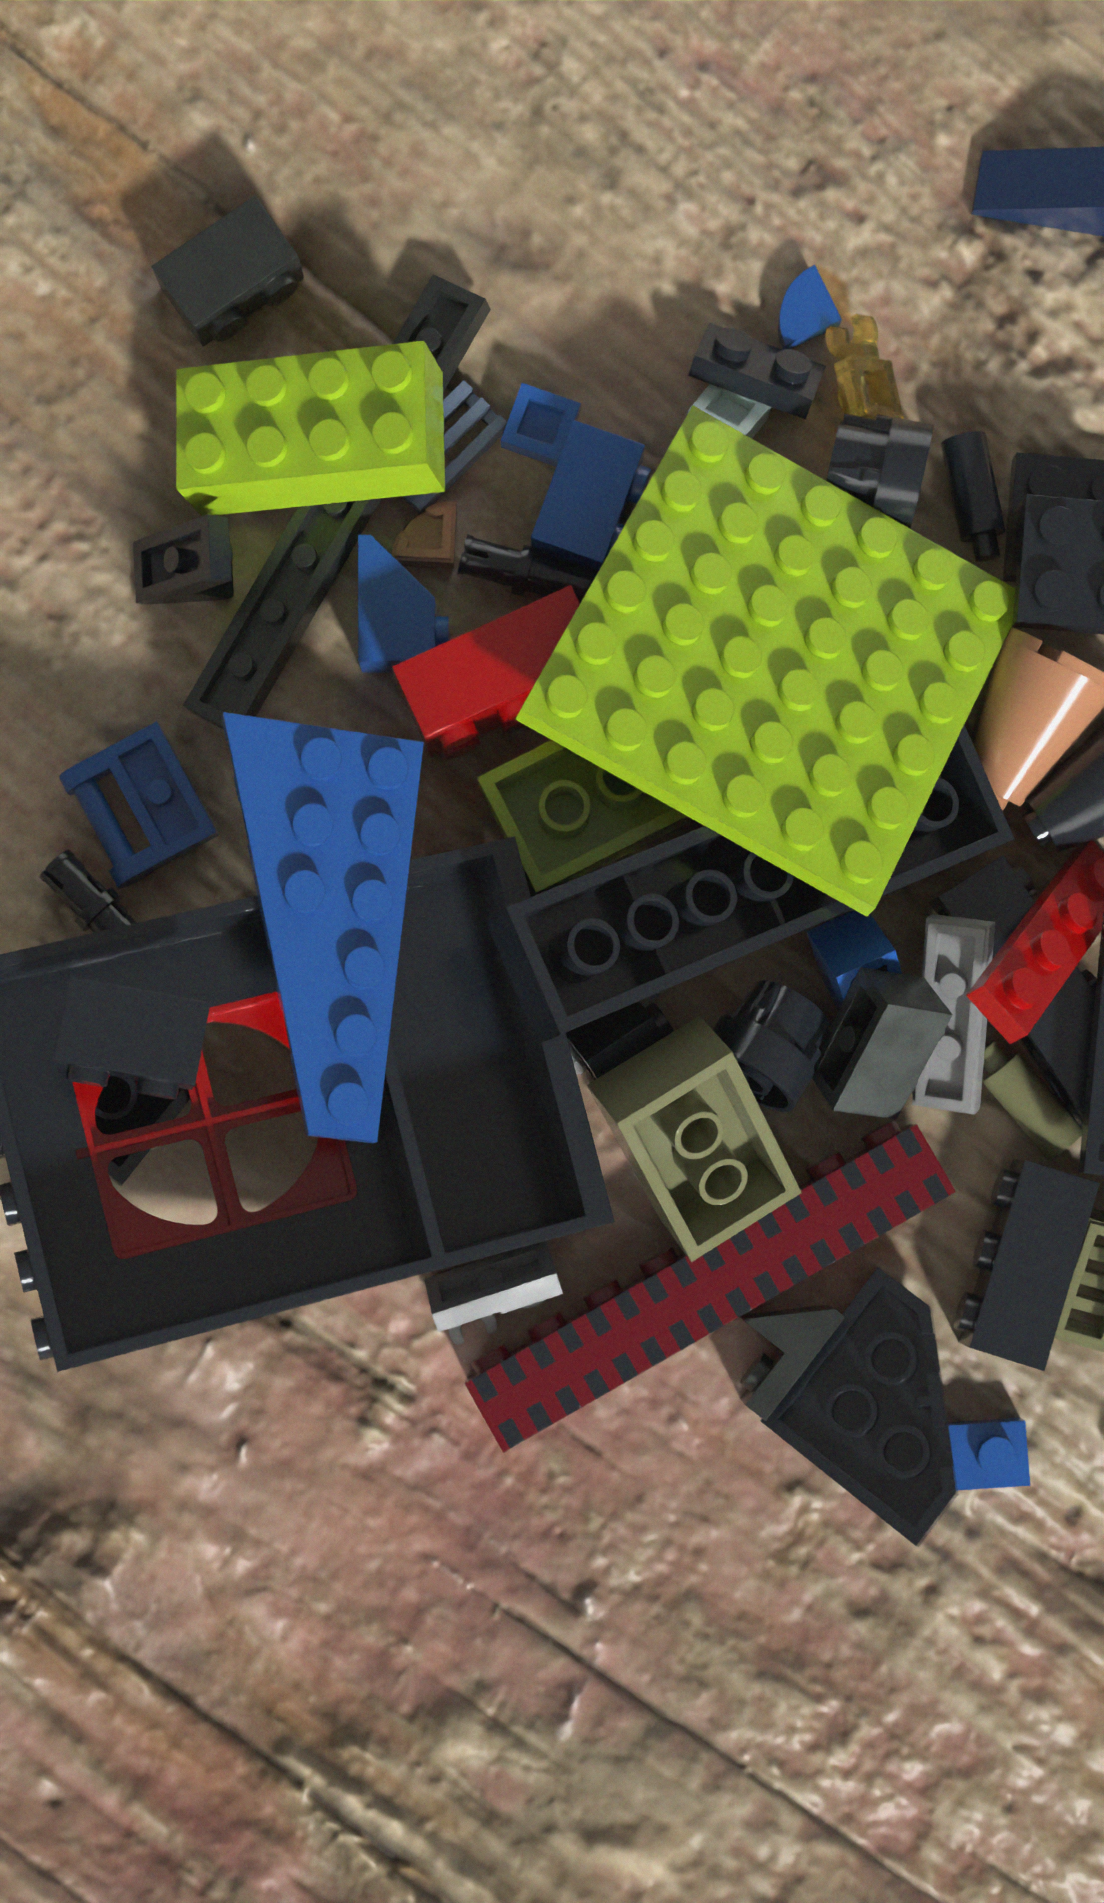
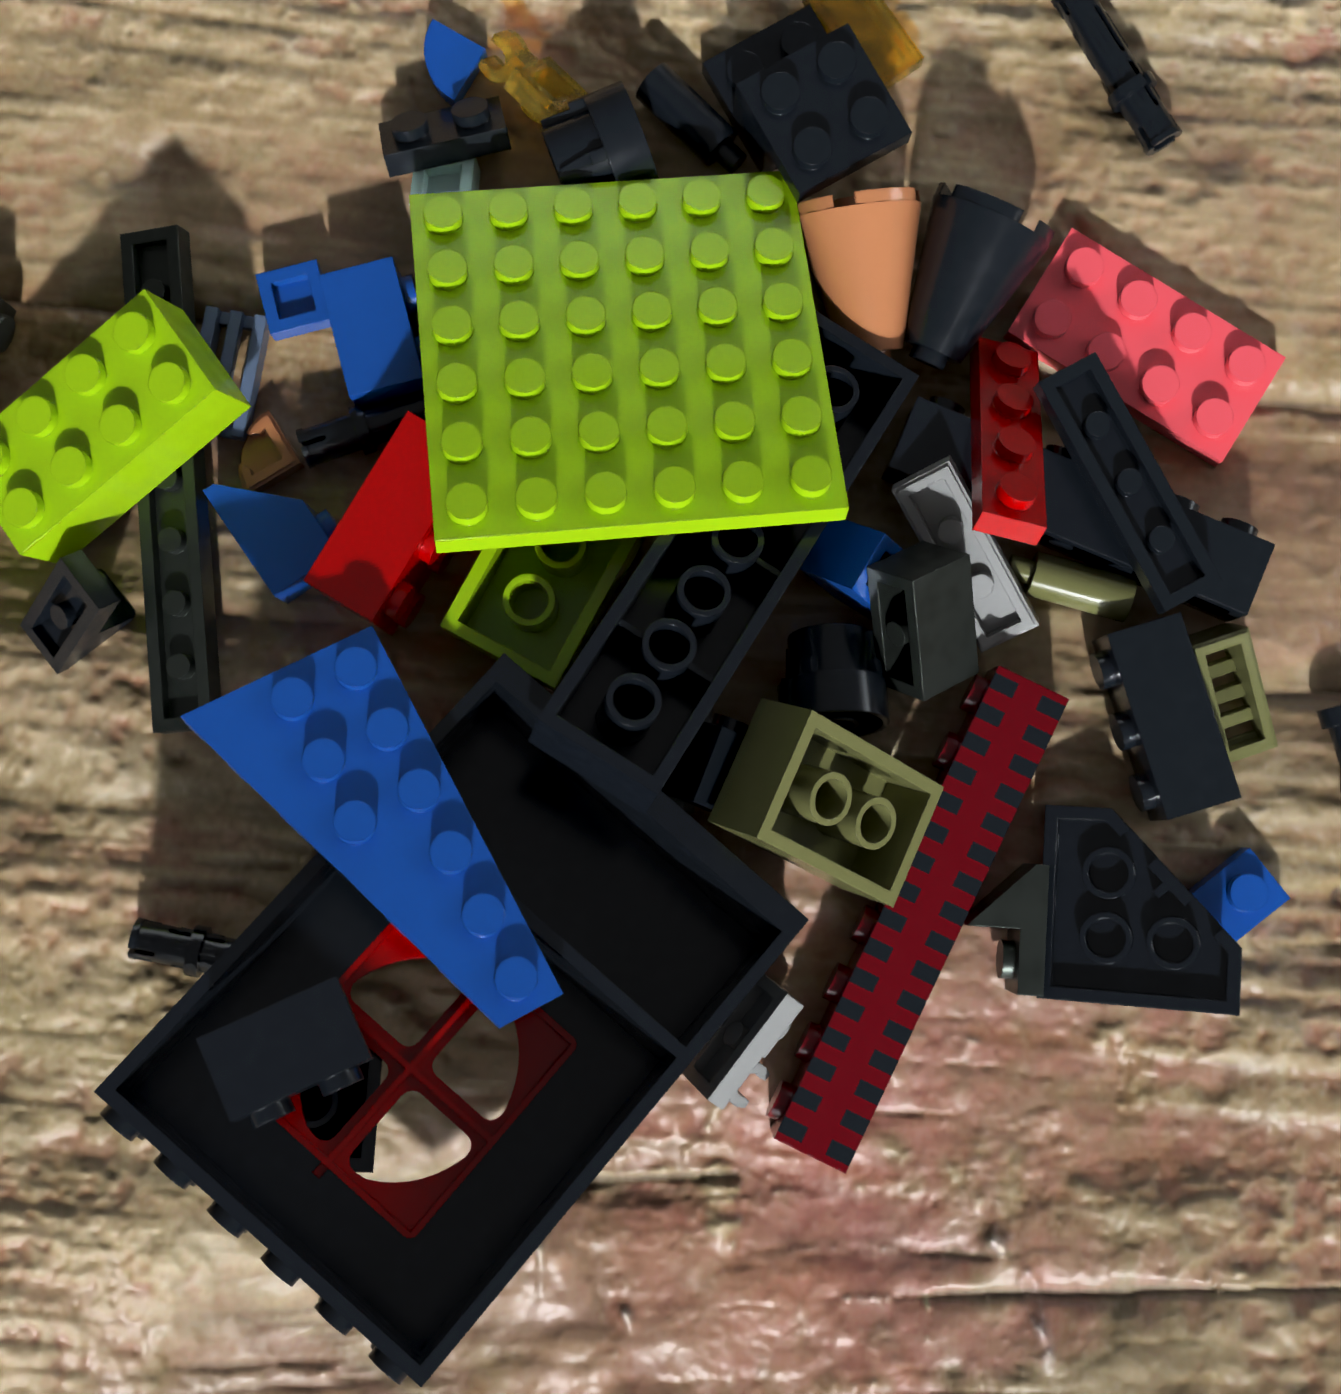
camera: 35 degrees left, 0 degrees up
blue plate [59,721,219,889] -> none

